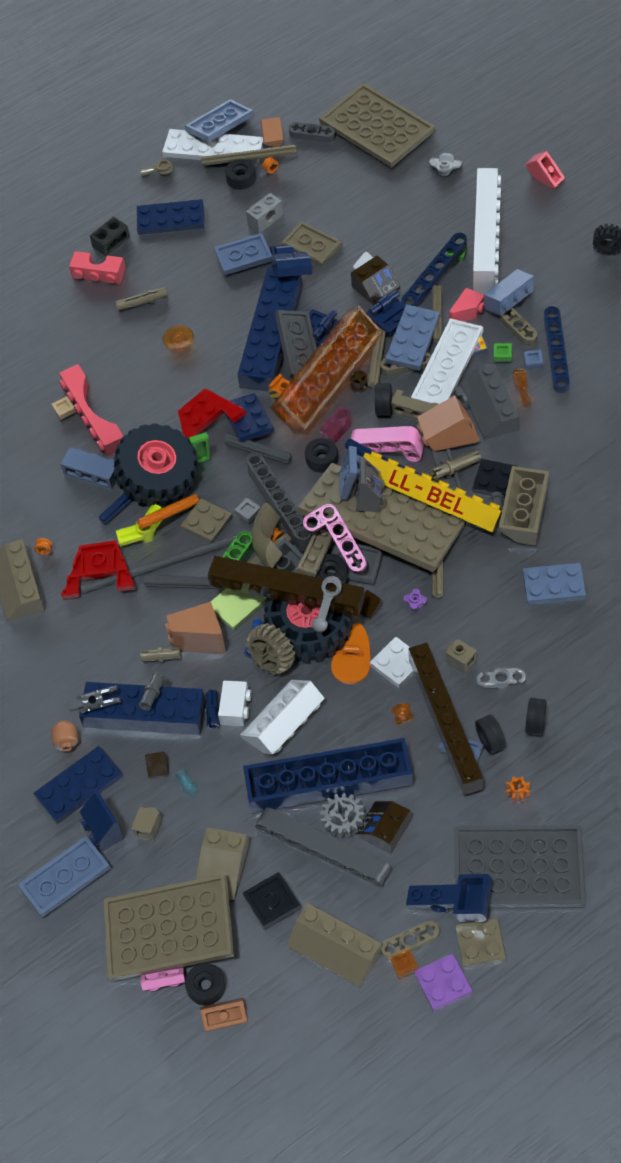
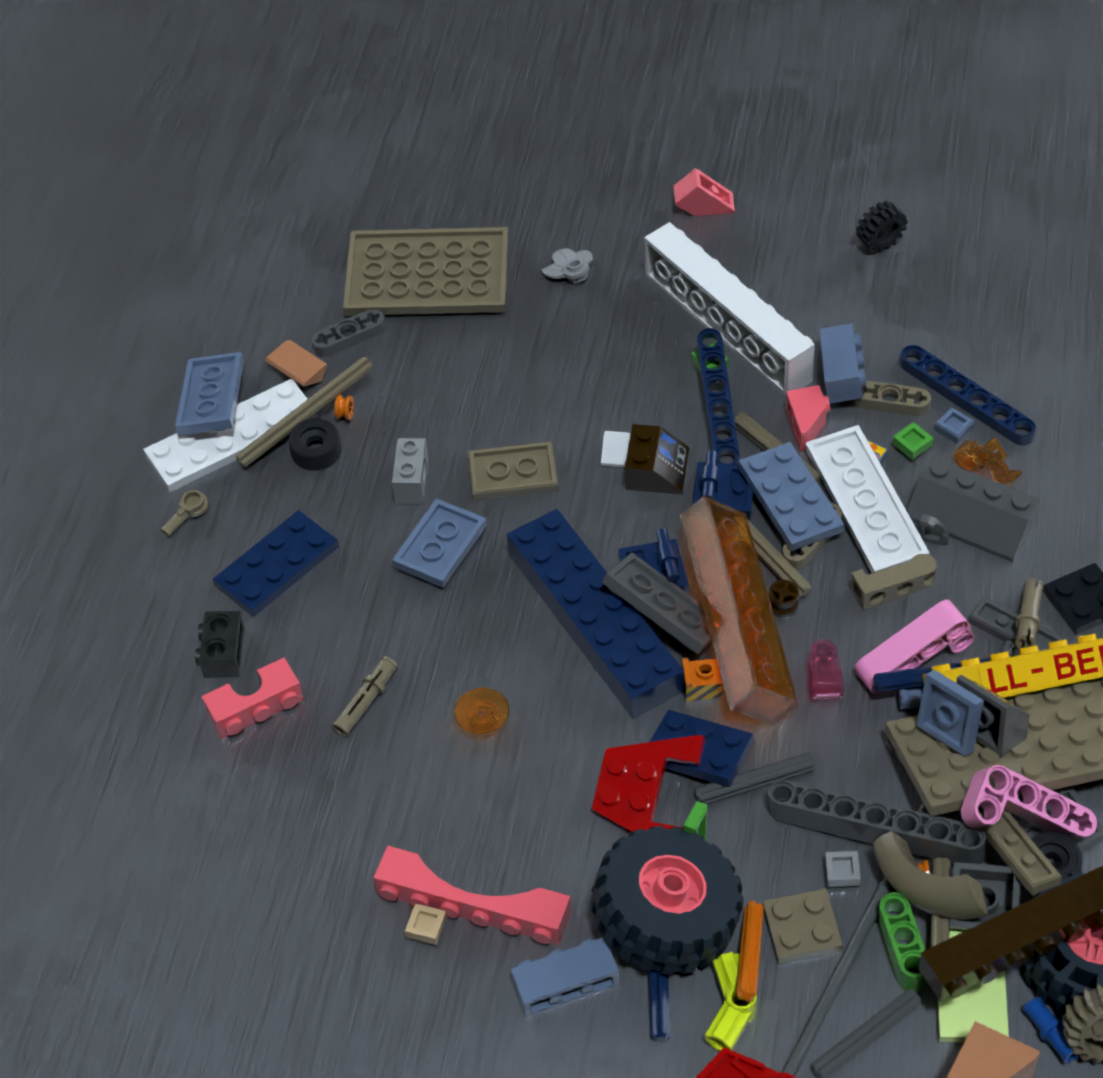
camera: 45 degrees left, 5 degrees down
dark blue plate [270,245,312,277] -> none
black tyre [305,438,338,473] -> none
black tyre [375,383,392,416] -> none
nougat slope [417,395,480,451] -> none

